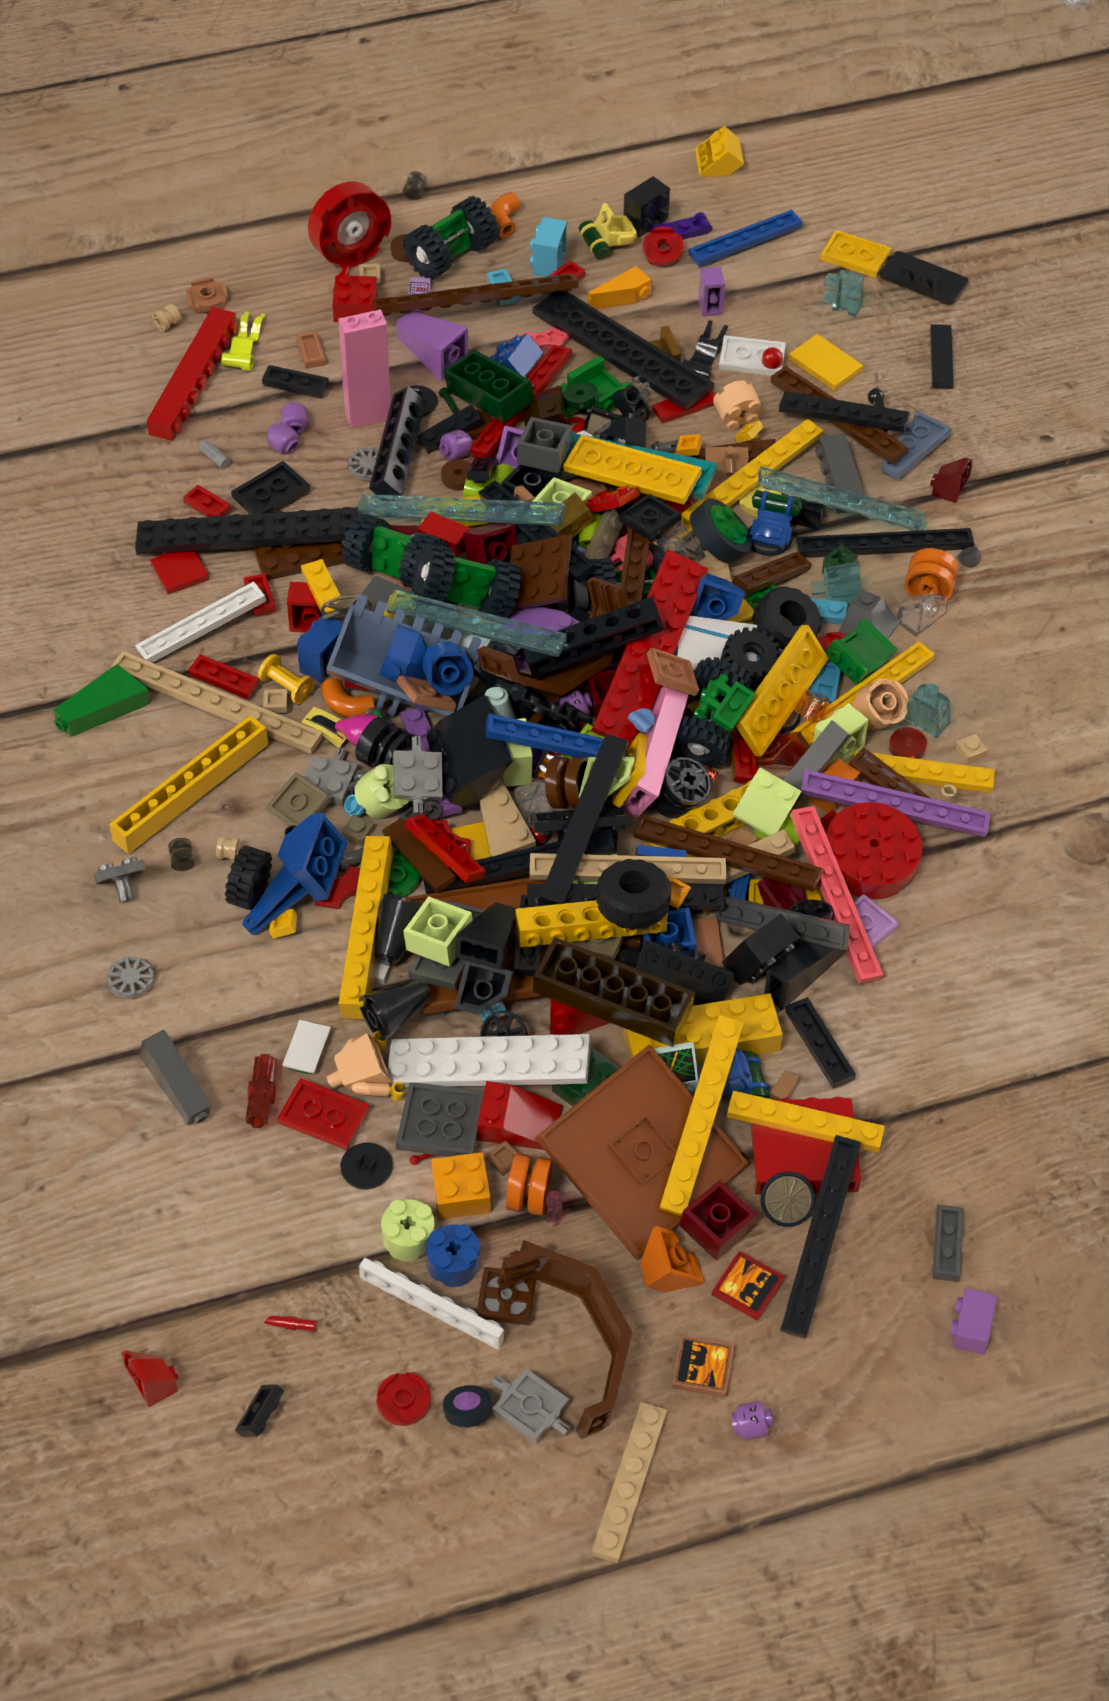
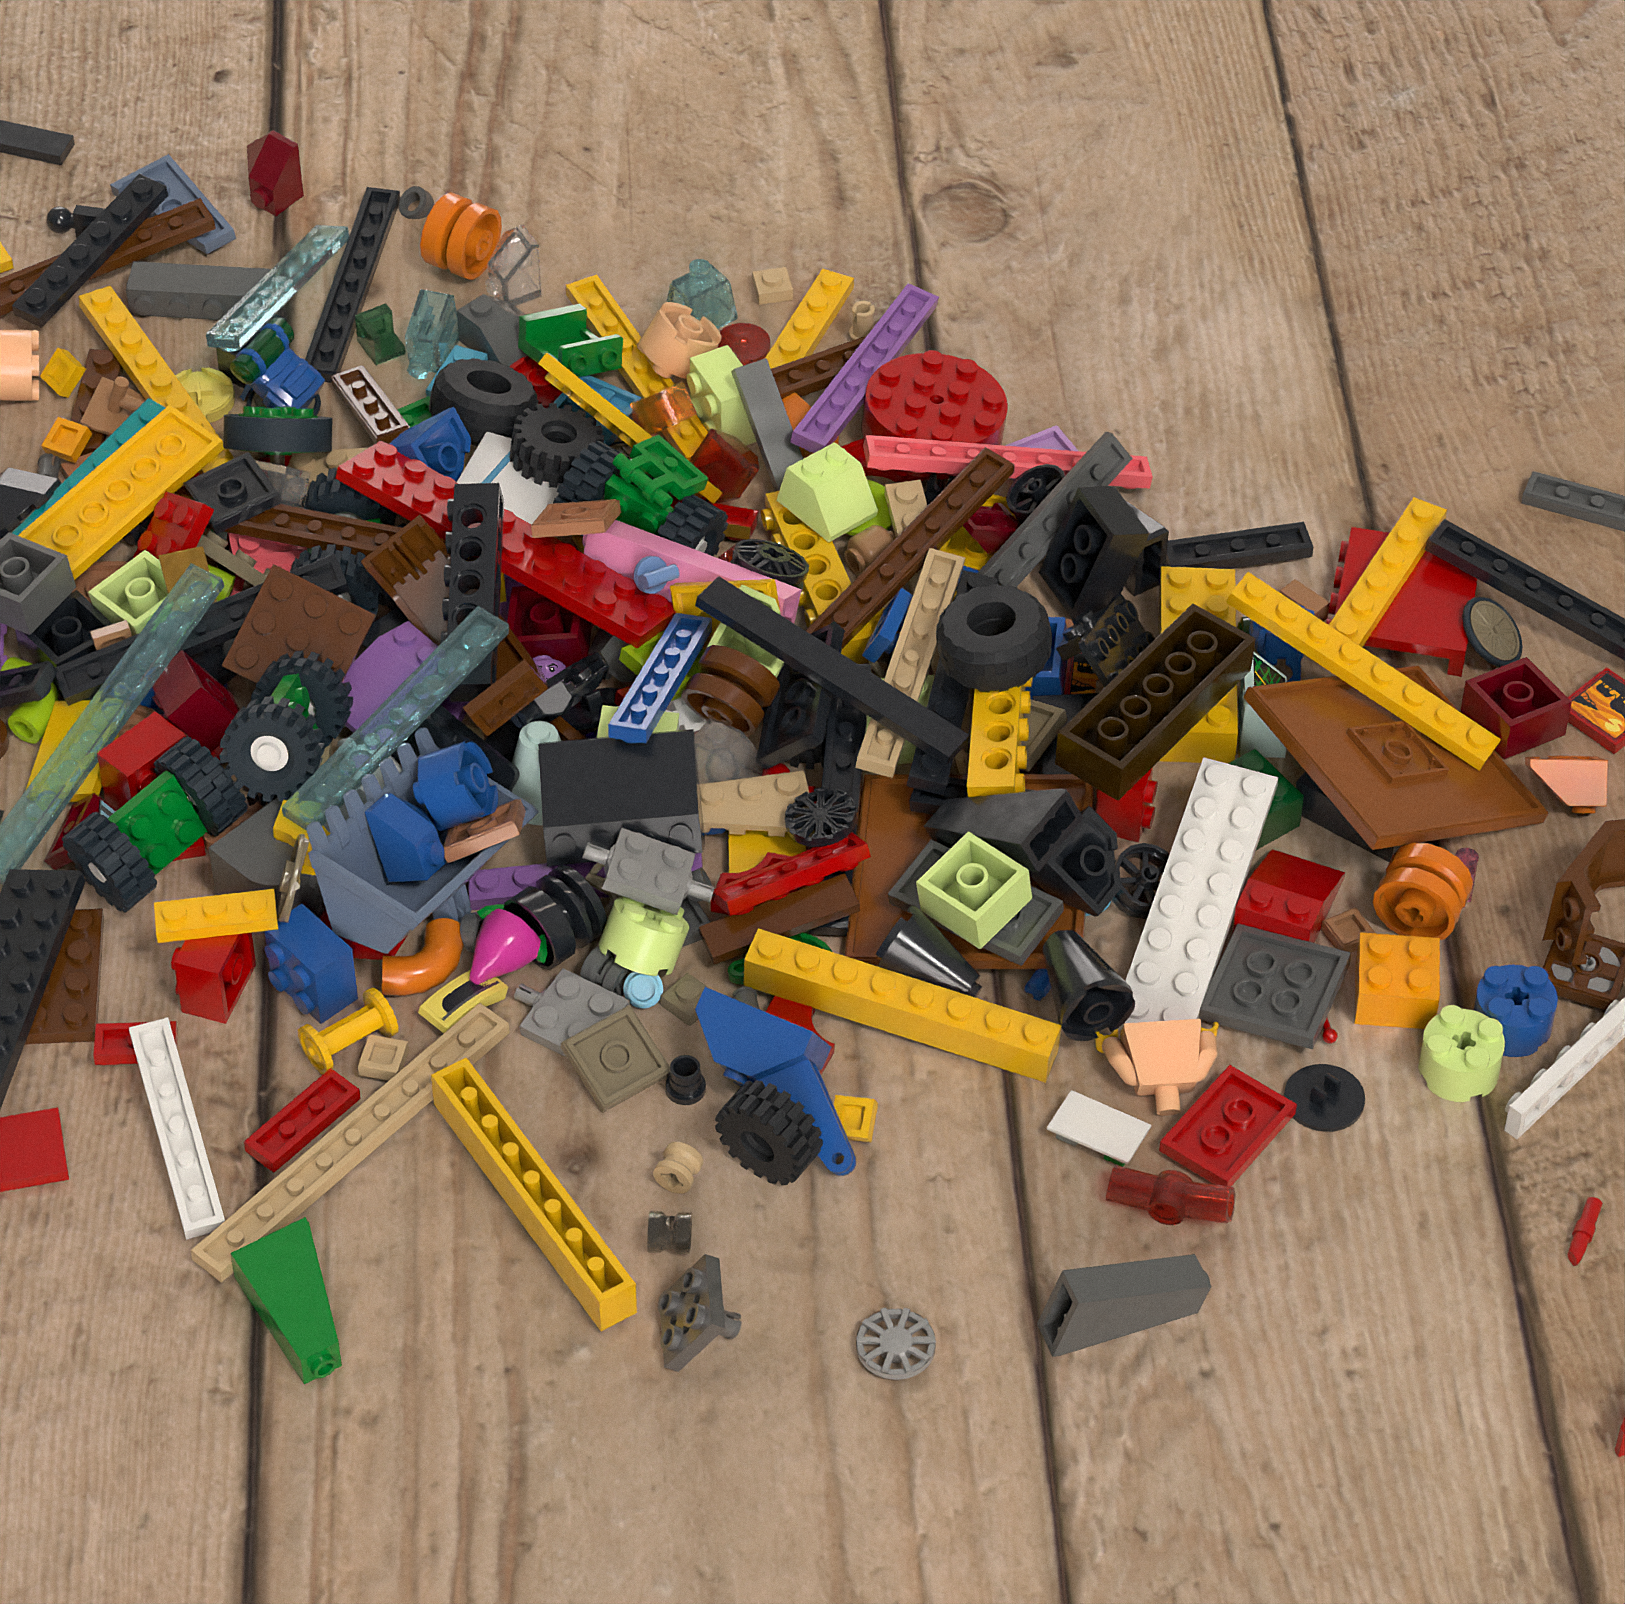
camera: 75 degrees left, 5 degrees down
none -> black wheel [785,787,858,847]

